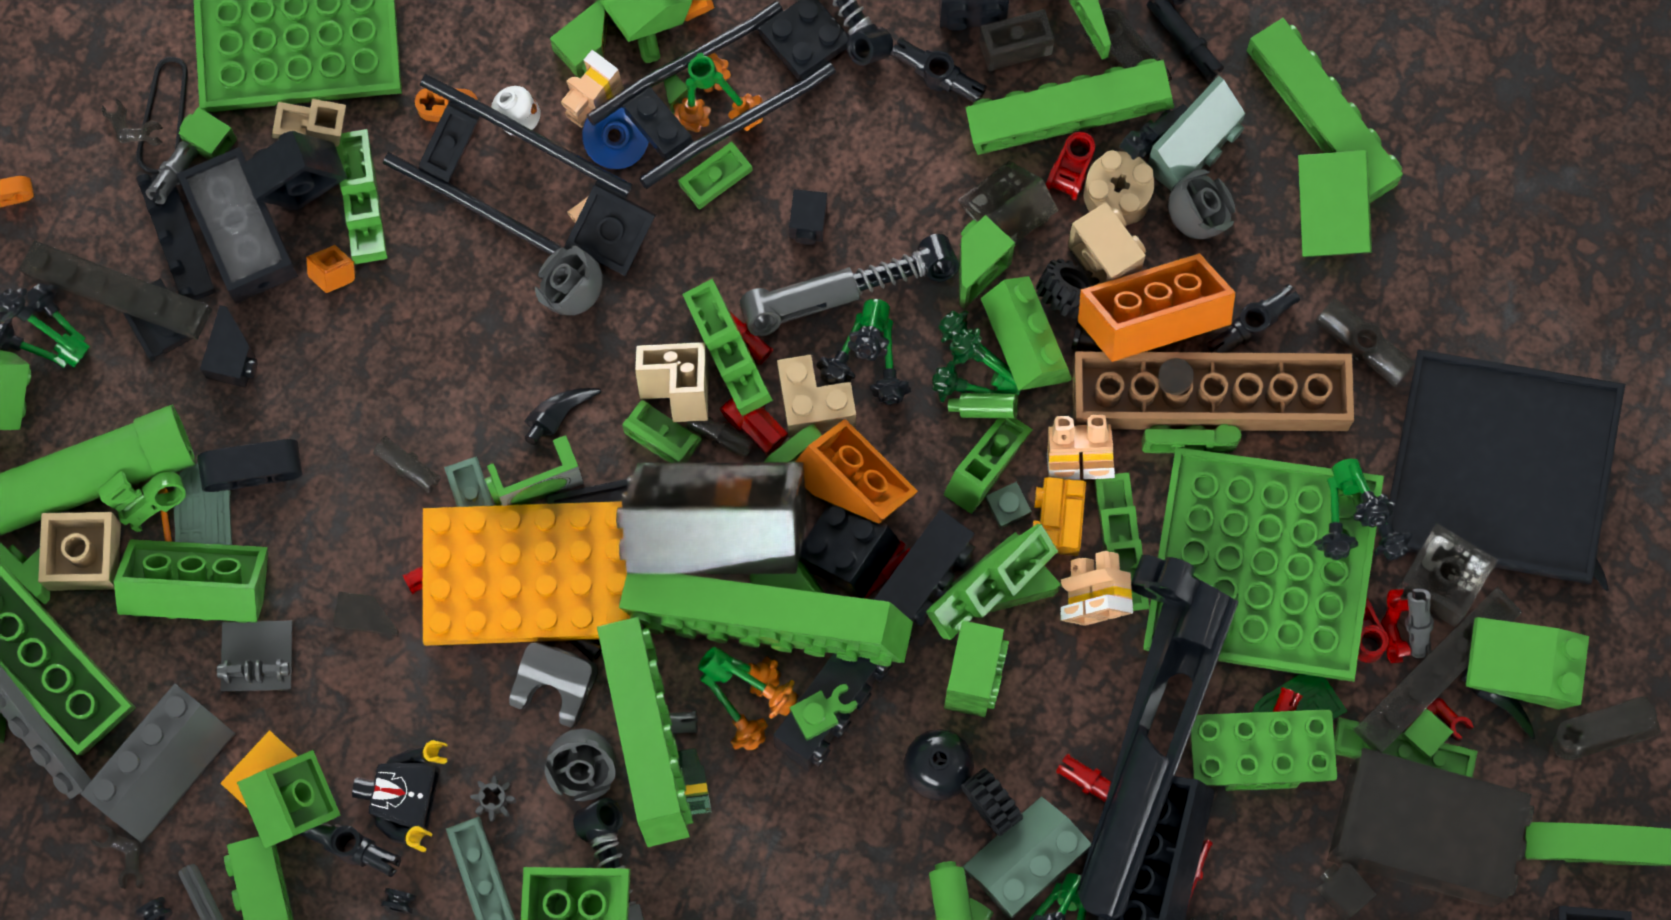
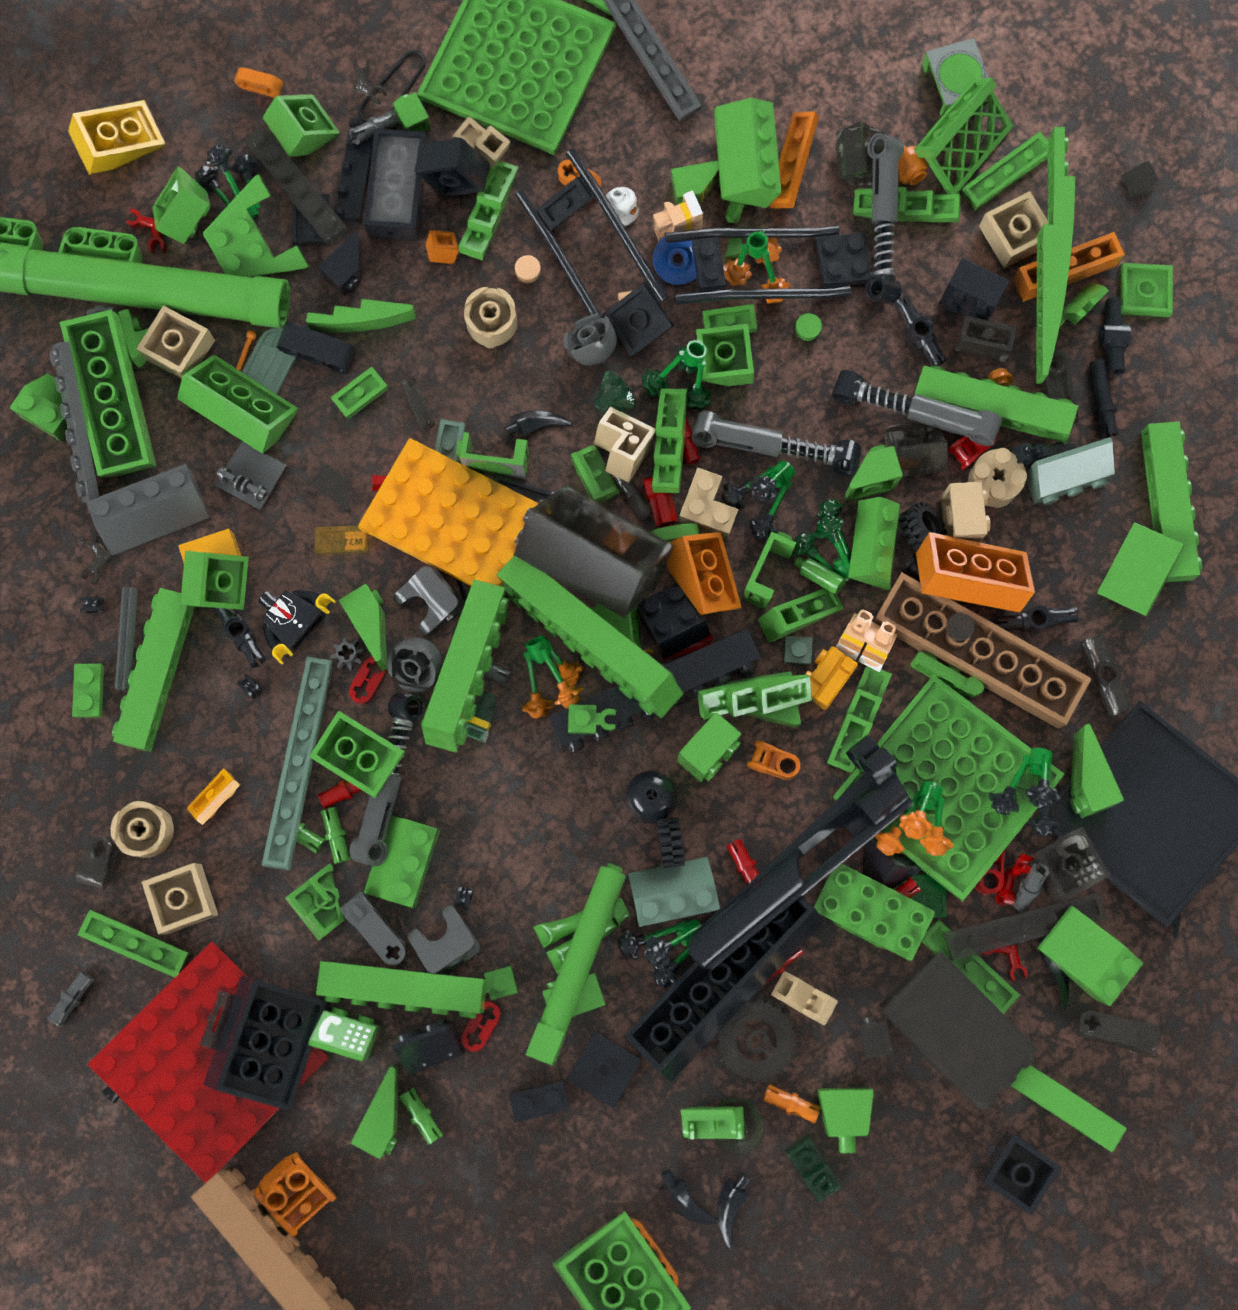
camera: 30 degrees right, 5 degrees up
bright green piece [98,471,186,532] -> none
black brick [789,189,828,245] -> none
light nougat hips [1061,551,1133,626] -> none
dark grey cylinder [1168,170,1235,239] -> none
bright green tile [1402,708,1453,759] -> none
none -> bright green wing [203,175,309,277]
none -> bright green slope [263,95,340,157]
none -> bright green slope [306,299,416,333]
none -> clear yellow tile [315,526,369,555]
none -> bright green plate [331,367,389,420]
none -> bright green slope [339,584,387,671]
none -> red beam [349,657,388,705]
none -> tan brick [464,287,518,348]
none -> light nougat tile [515,255,541,283]
none -> clear green rock [593,371,636,415]
none -> plant [641,340,712,409]
none -> bright green slope [696,324,754,386]
none -> bright green panel [742,532,796,611]
none -> orange piece [746,740,800,781]
none -> tan brick [771,971,838,1026]
none -> bright green tile [795,313,822,341]
none -> piece [831,370,1002,446]
none -> black slope [862,837,922,889]
none -> orange plant [874,781,954,856]
none -> orange plate [988,368,1013,387]
none -> bright green slope [1070,724,1124,819]

